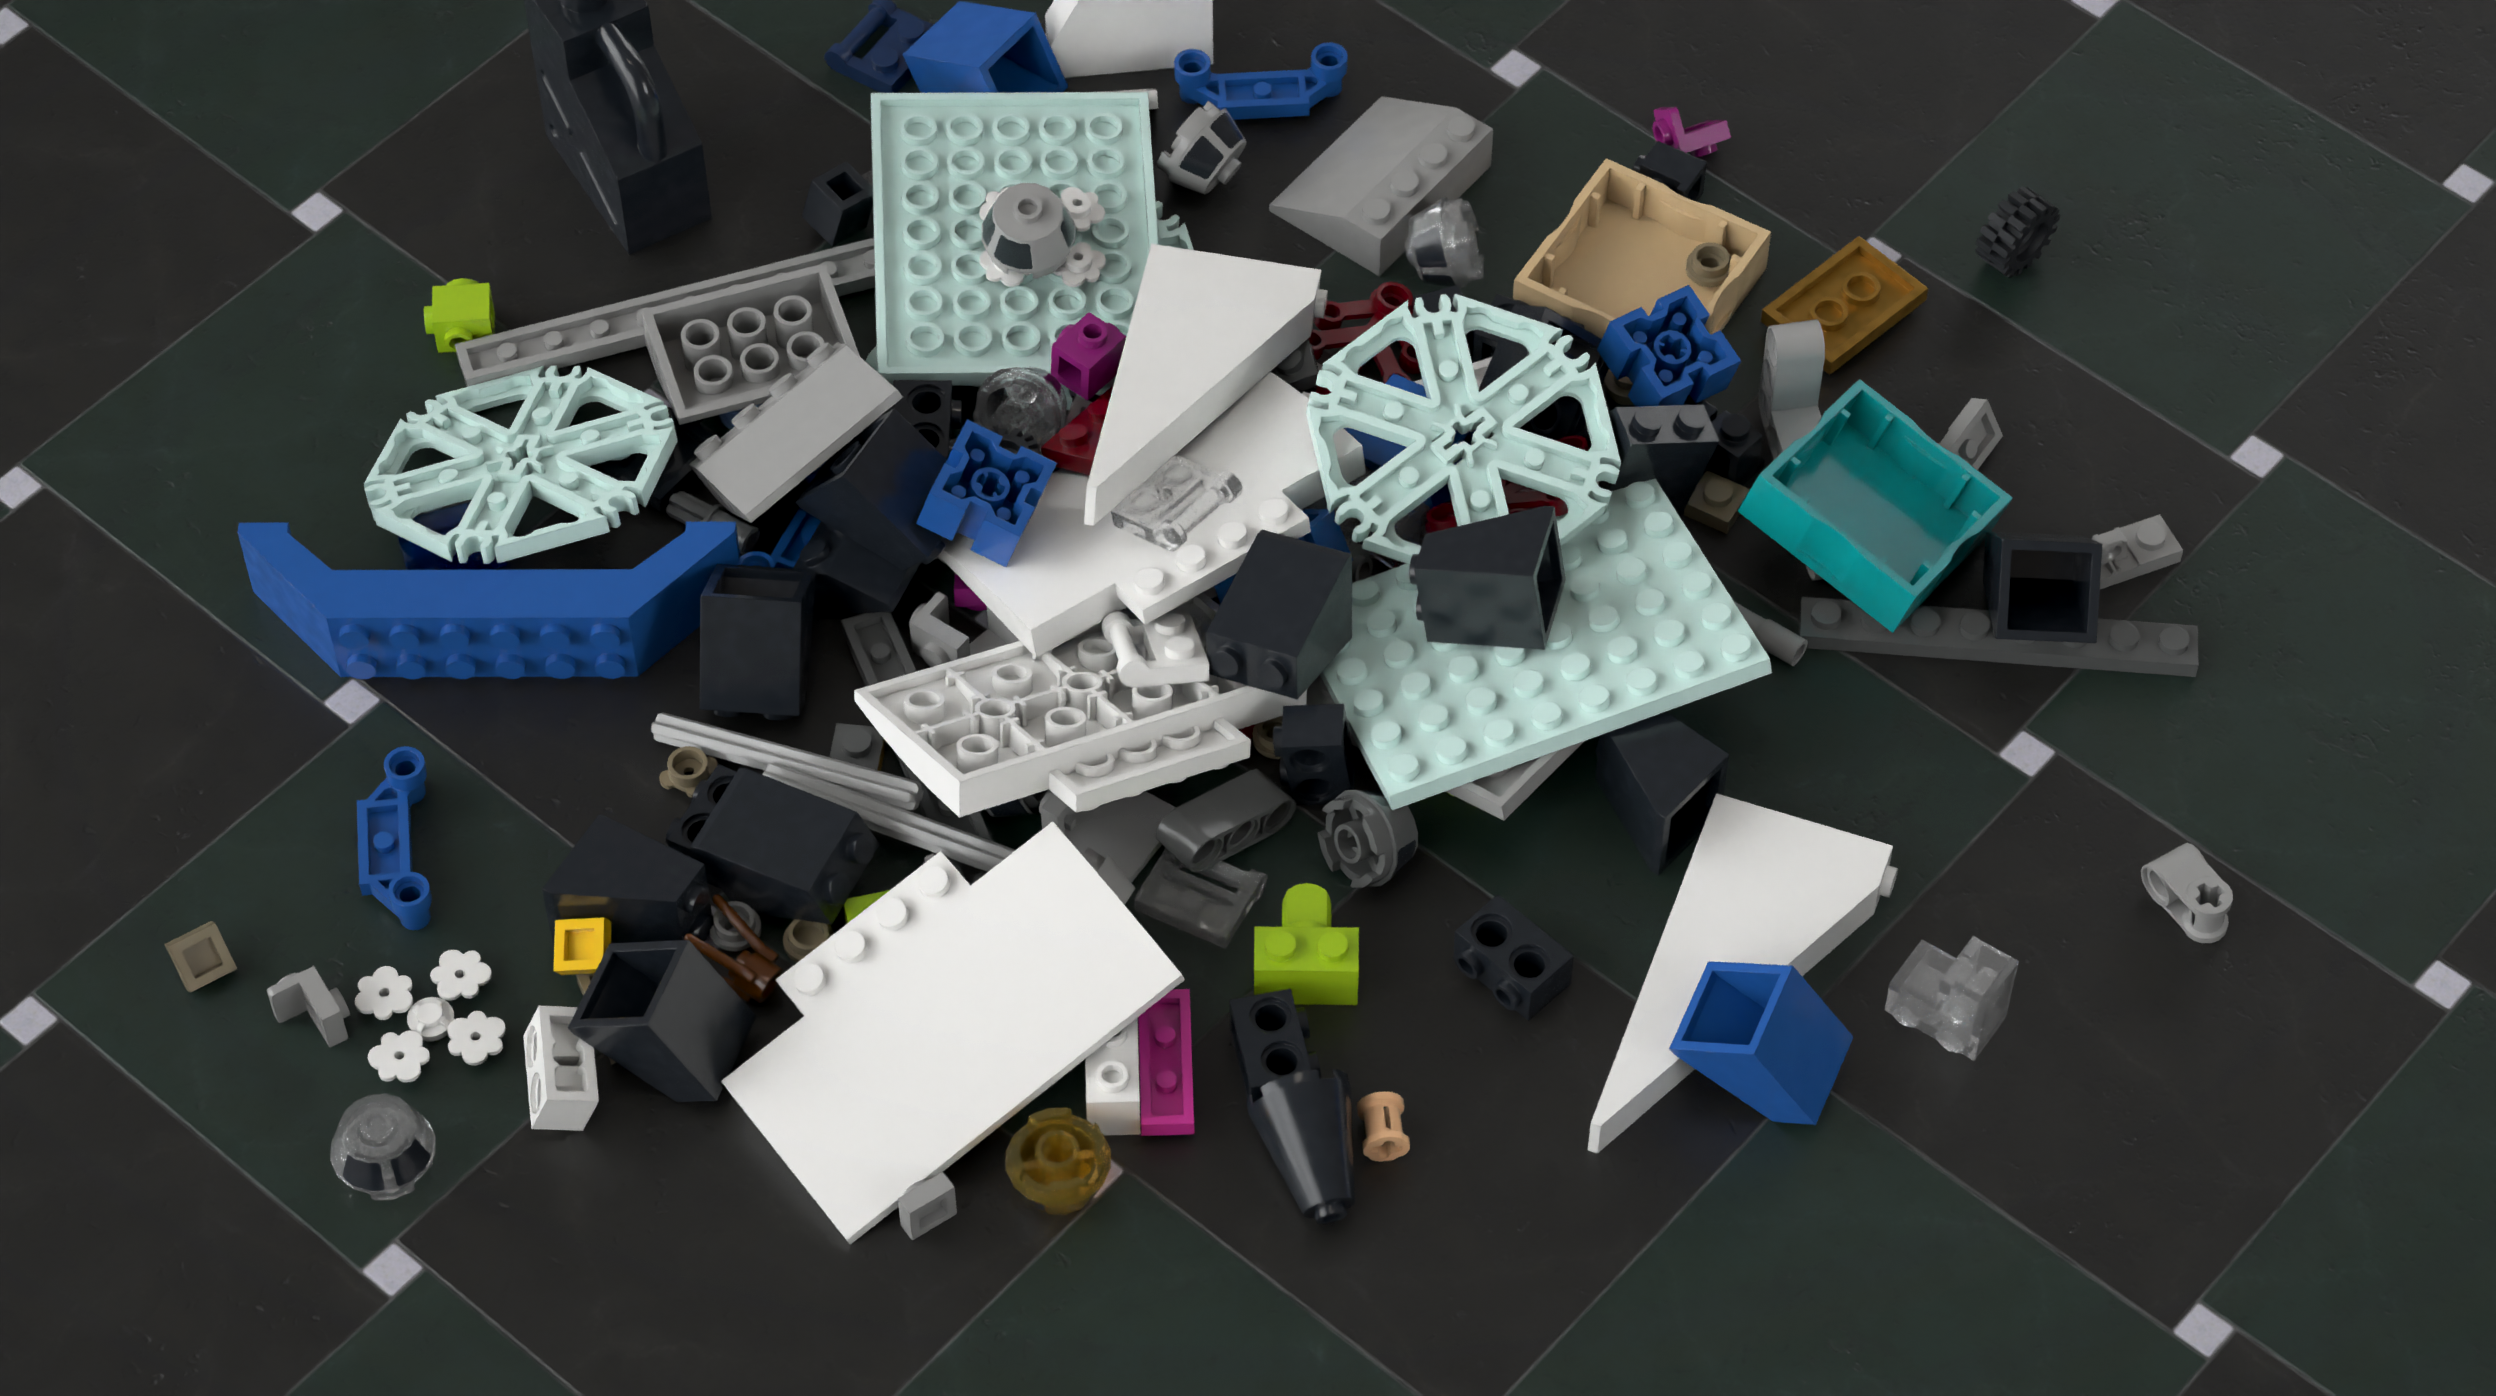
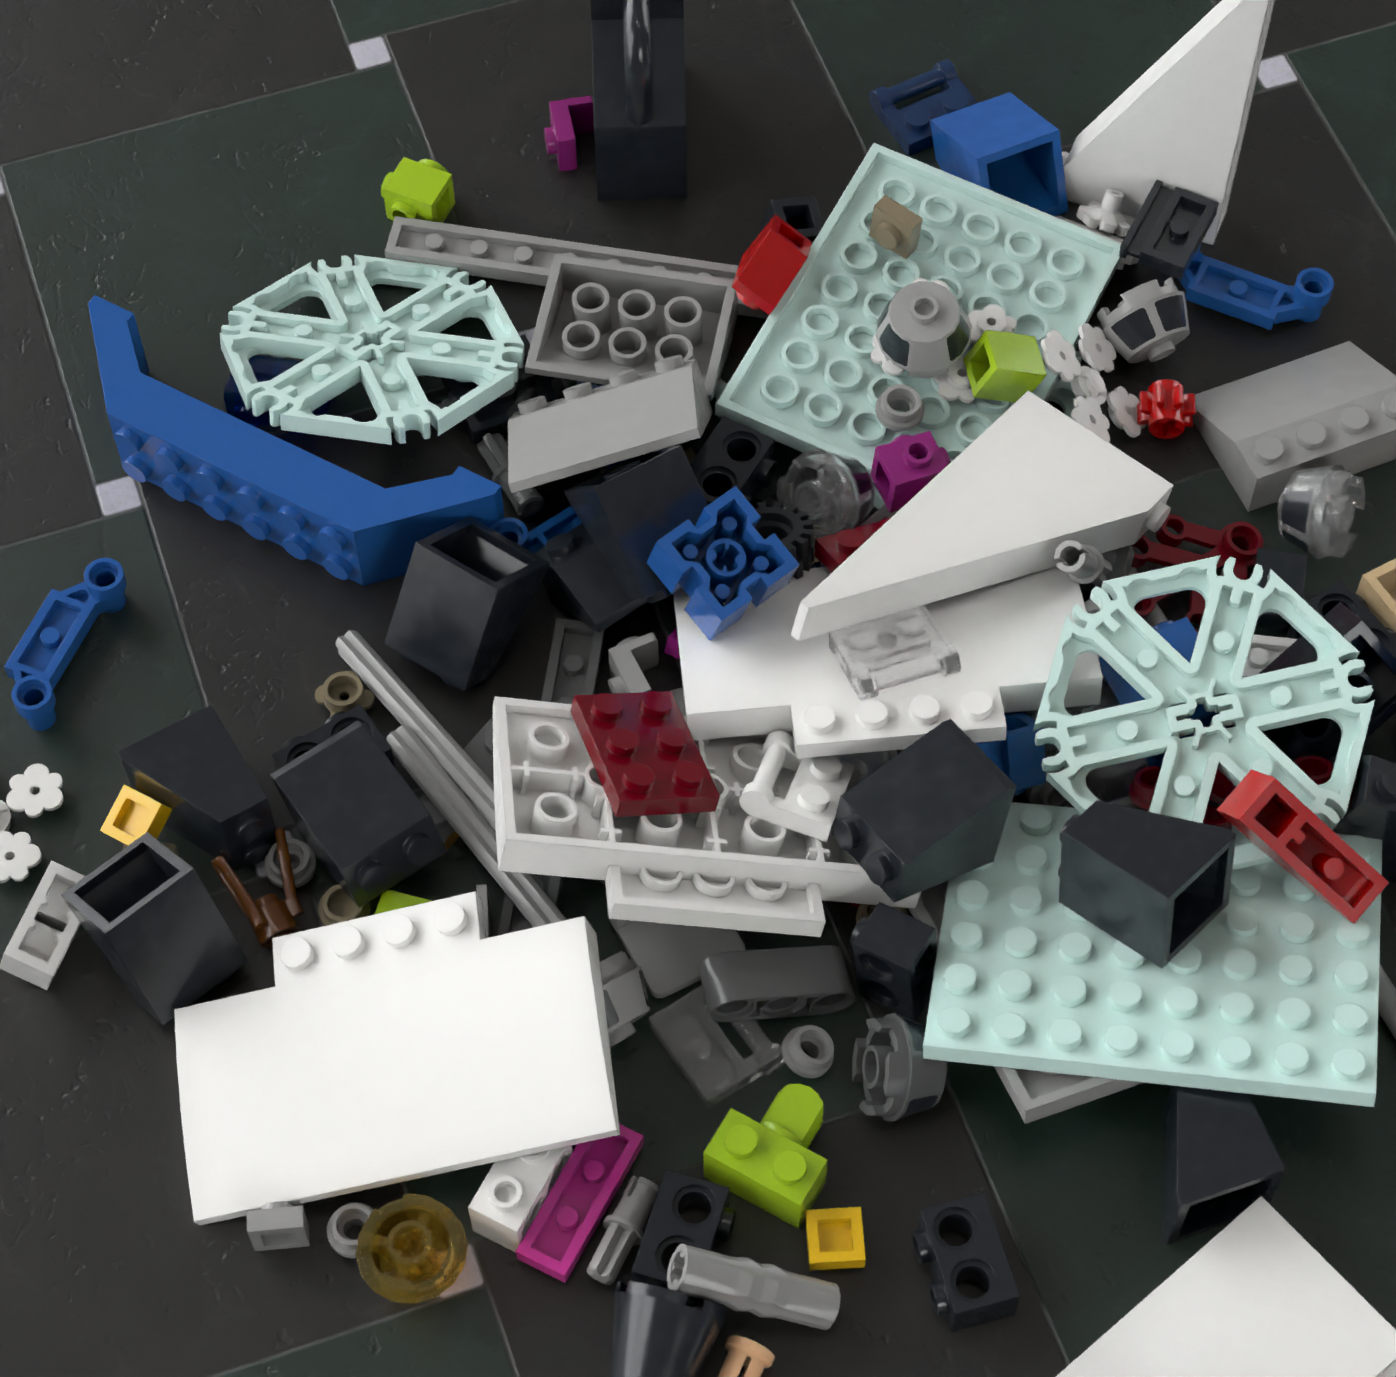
camera: 30 degrees right, 5 degrees up
none -> light grey plate [327,1203,378,1258]
none -> magenta bracket [544,96,594,172]
none -> dark red plate [570,691,720,817]
none -> light grey axle [587,1176,660,1285]
none -> light grey axle [667,1244,841,1330]
none -> red slope [731,214,812,315]
none -> light grey plate [781,1025,834,1078]
none -> yellow plate [805,1207,866,1271]
none -> dark tan plate [869,195,923,259]
none -> light grey plate [875,384,924,431]
none -> lime brick [963,330,1047,403]
none -> white plant [1041,323,1146,443]
none -> light grey axle [1054,540,1113,586]
none -> white plant [1076,189,1134,237]
none -> black plate [1119,179,1219,280]
none -> red gear [1137,379,1196,439]
none -> red slope [1217,769,1389,924]

